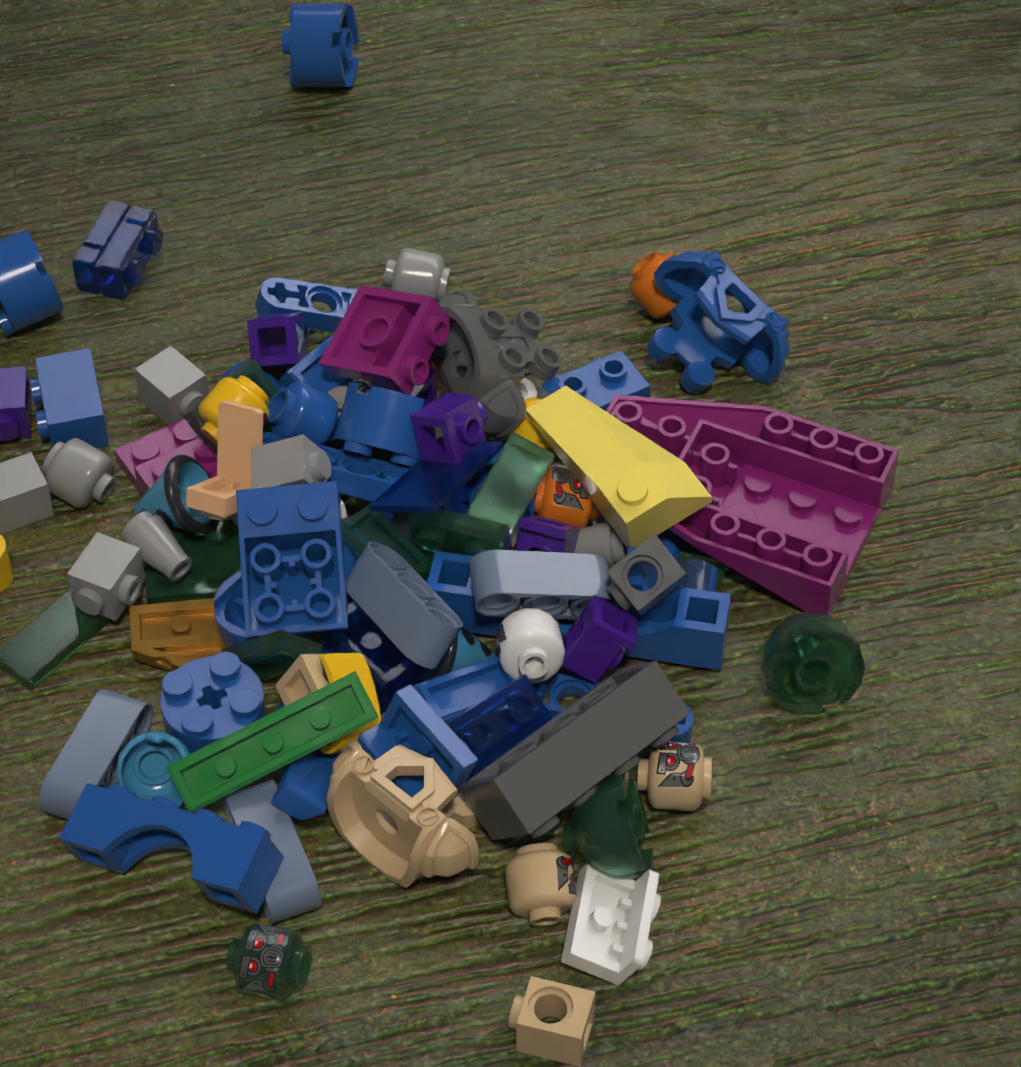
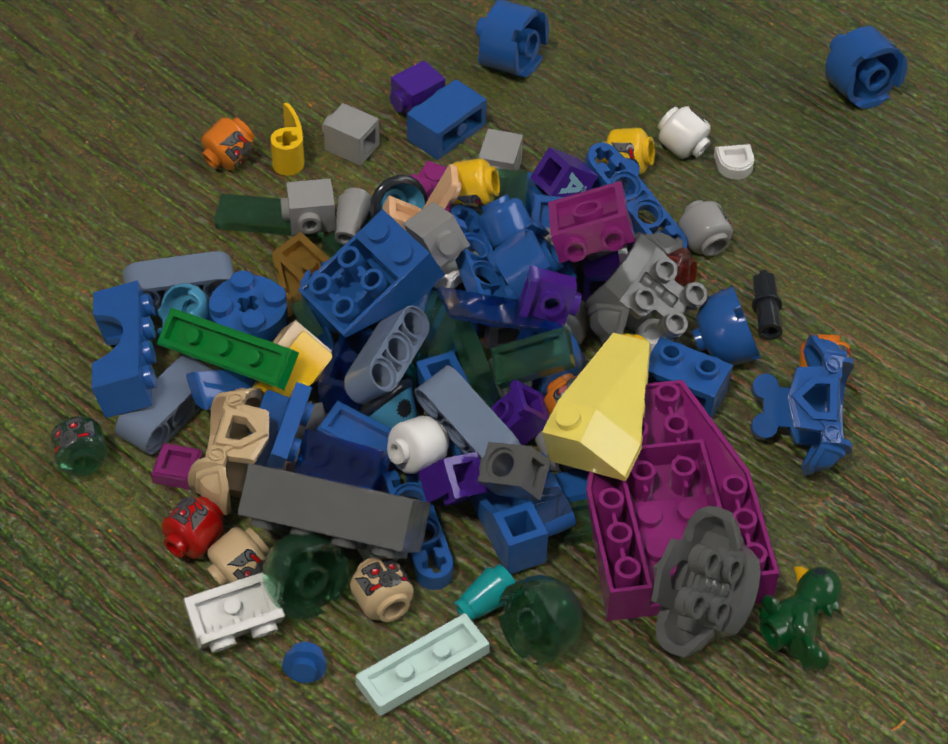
camera: 55 degrees right, 0 degrees up
light grey head [41,438,116,509] -> none
clear blue brick [72,200,163,301] -> none
tan brick [509,976,596,1067] -> none
none -> magenta tile [151,443,203,490]
none -> red head [161,496,224,559]
none -> blue plate [282,642,327,683]
none -> light aqua plate [355,613,490,716]
none -> teal cone [454,564,519,621]
none -> yellow head [601,128,655,175]
none -> dark grey piece [651,506,760,658]
none -> white head [657,106,711,159]
none -> blue cylinder [692,286,760,366]
none -> white tile [714,144,754,180]
none -> black axle [752,270,782,340]
none -> dark green animal [759,566,842,671]

